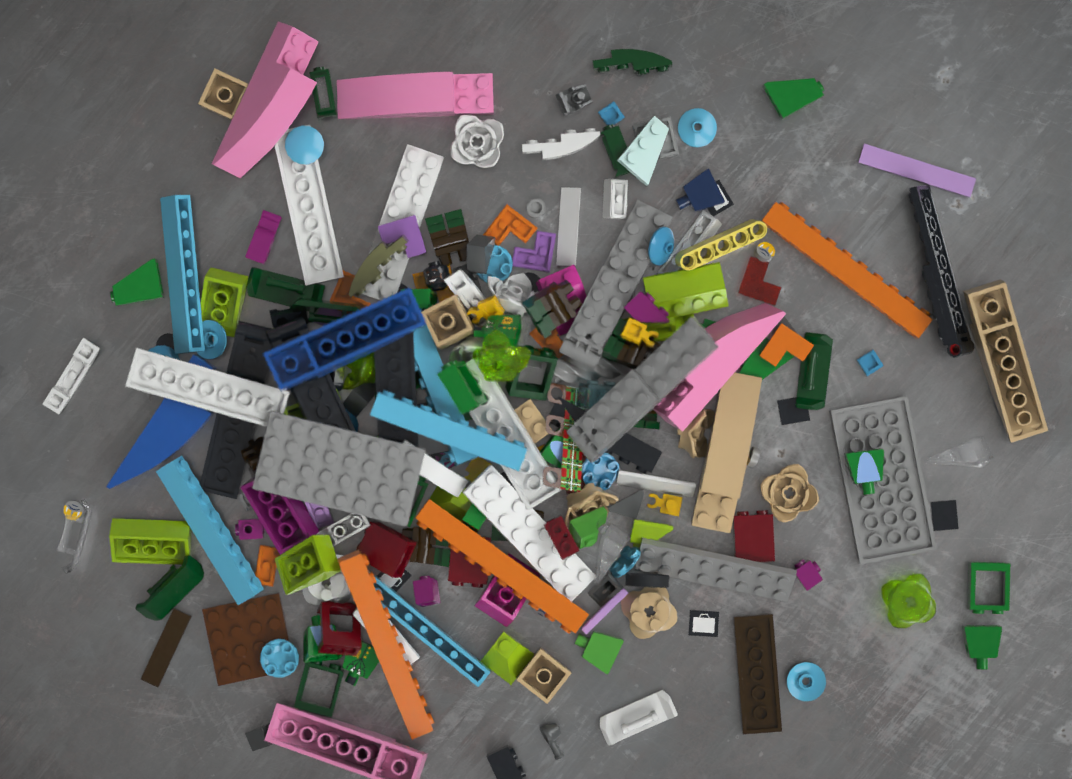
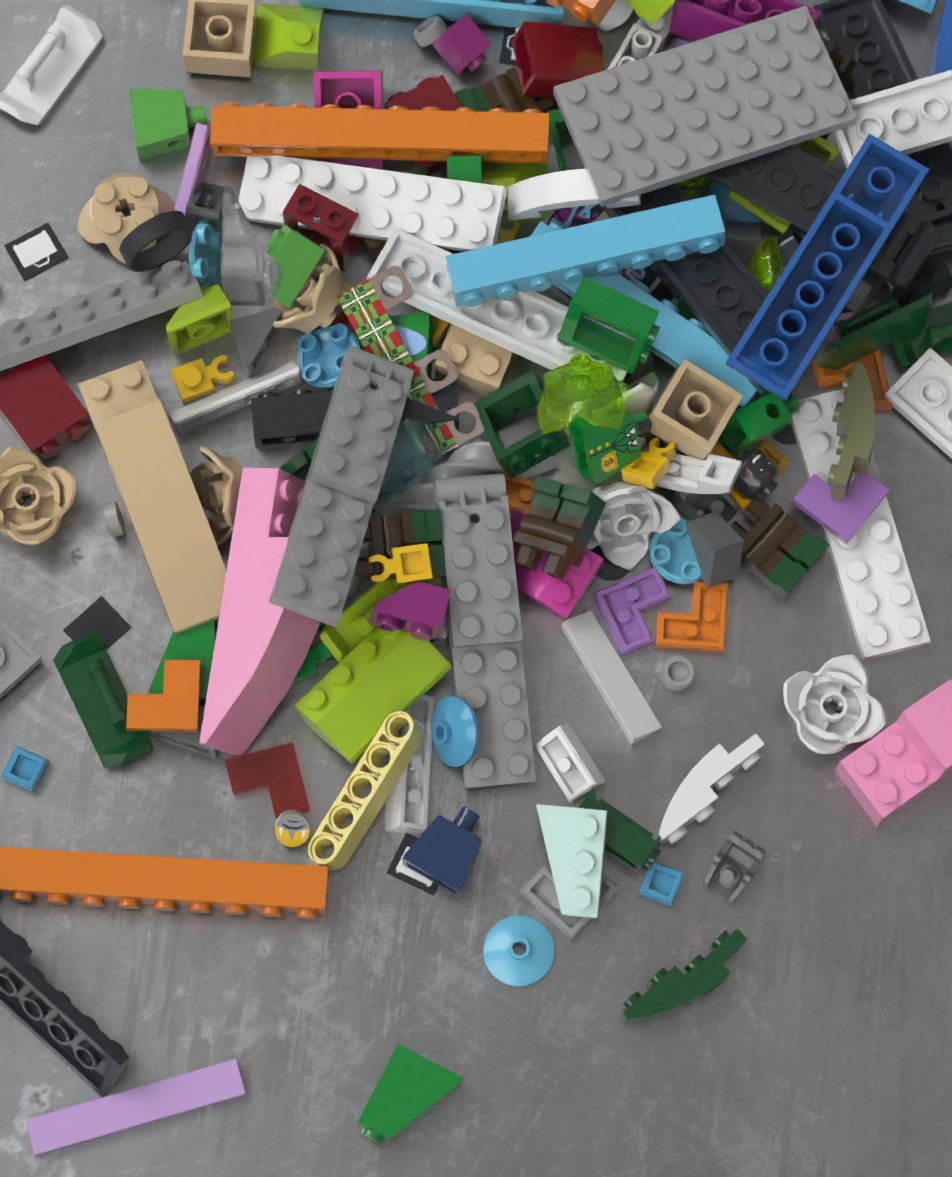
camera: 145 degrees right, 15 degrees down
none -> light grey tile [413,16,447,47]

